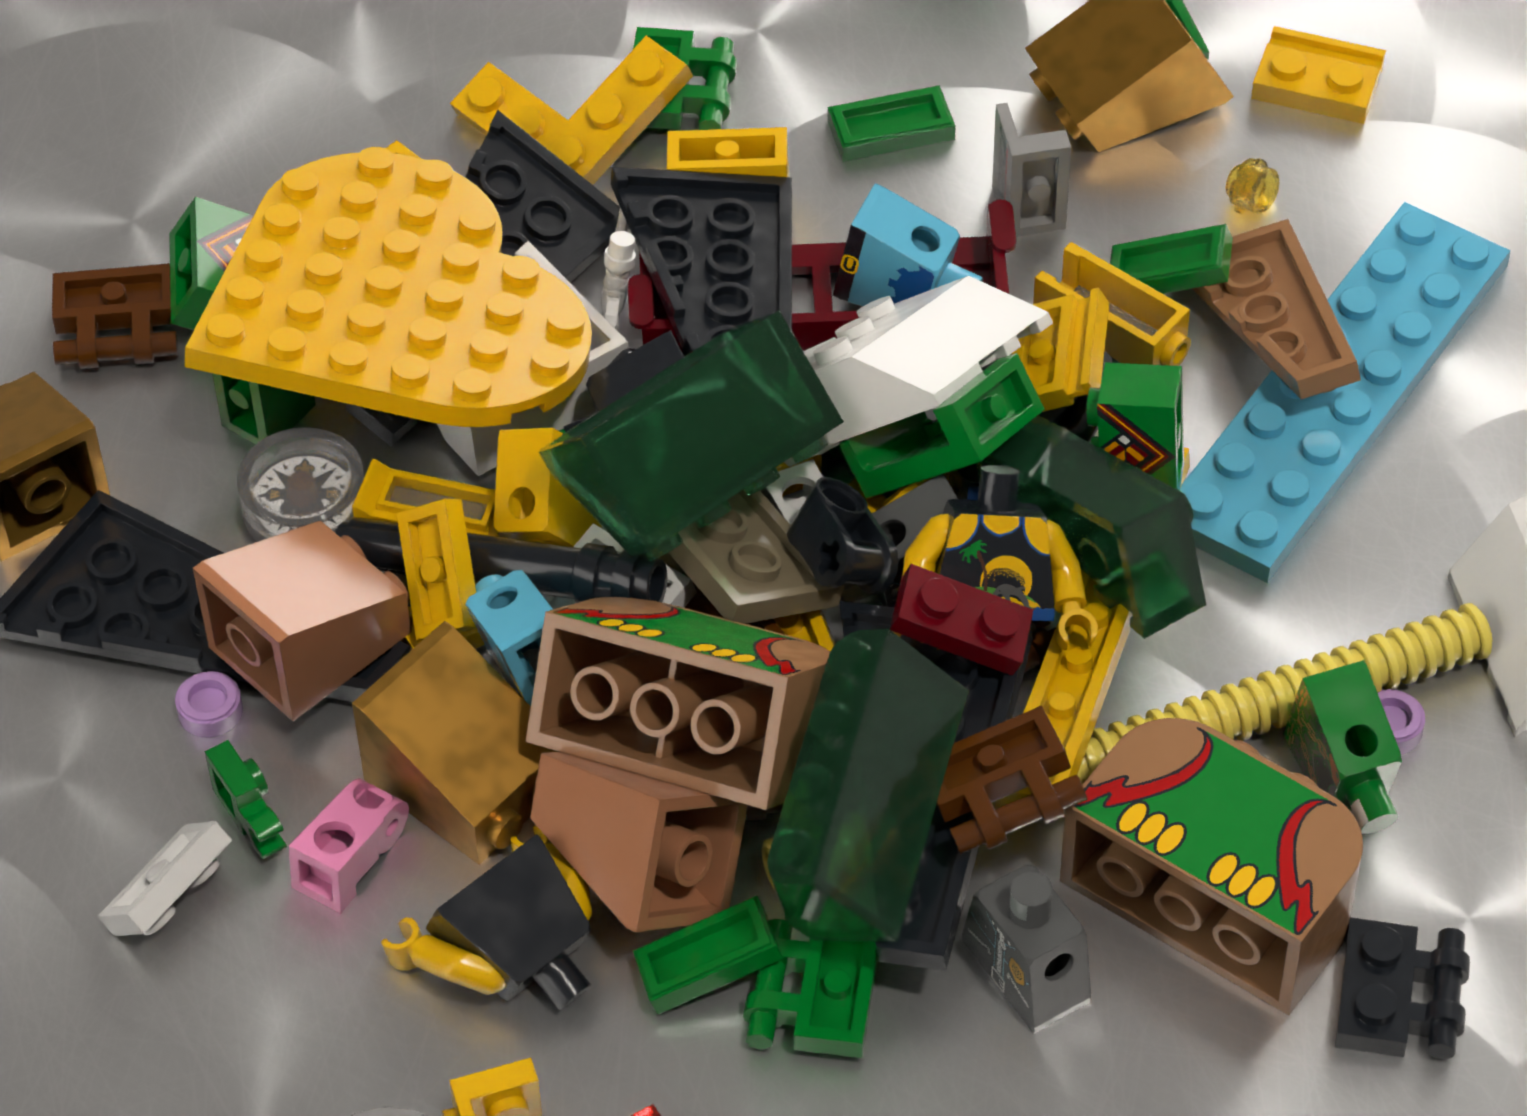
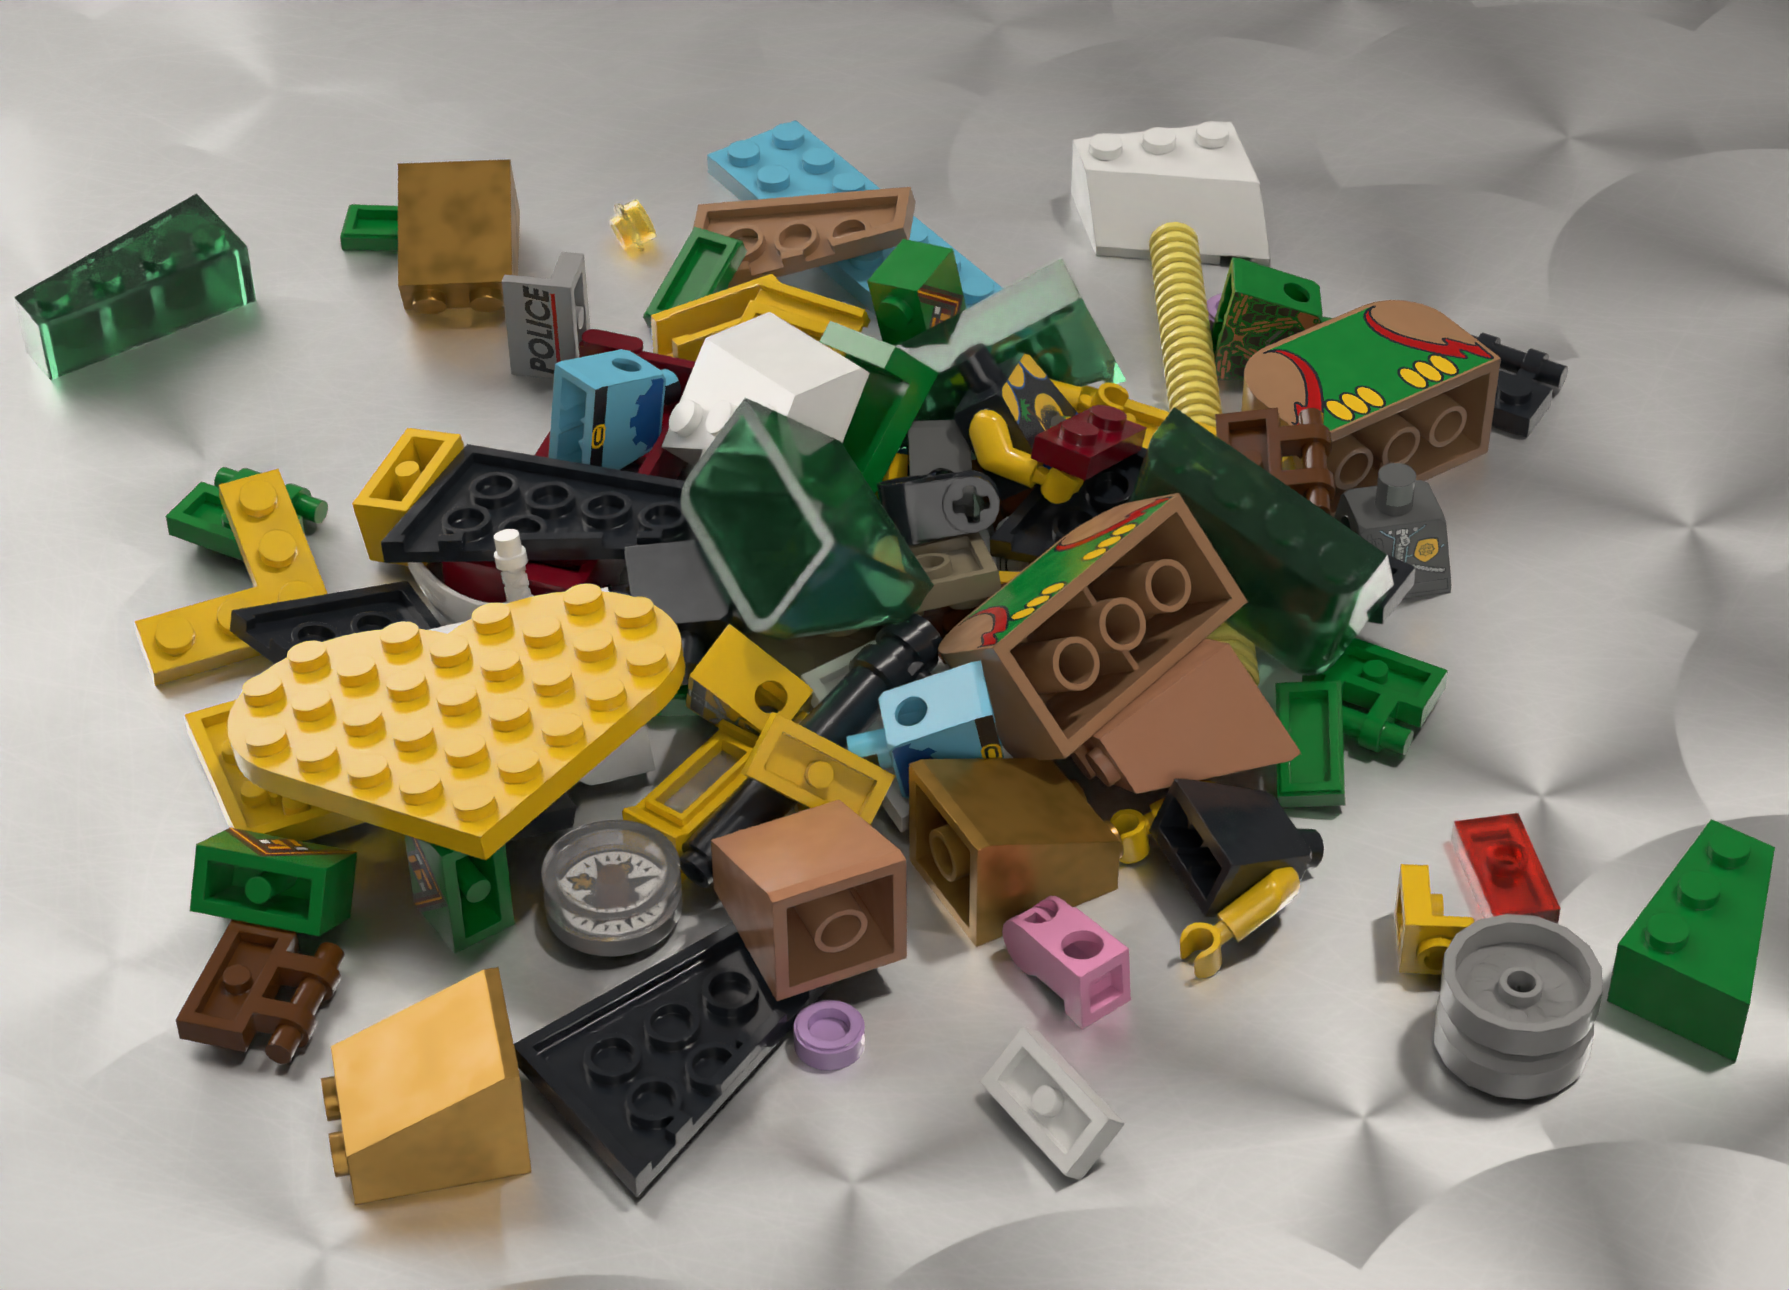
camera: 70 degrees left, 10 degrees down
green plate [205,740,287,859] -> none
green tile [827,85,956,162] -> none
yellow plate [1251,26,1386,124] -> none

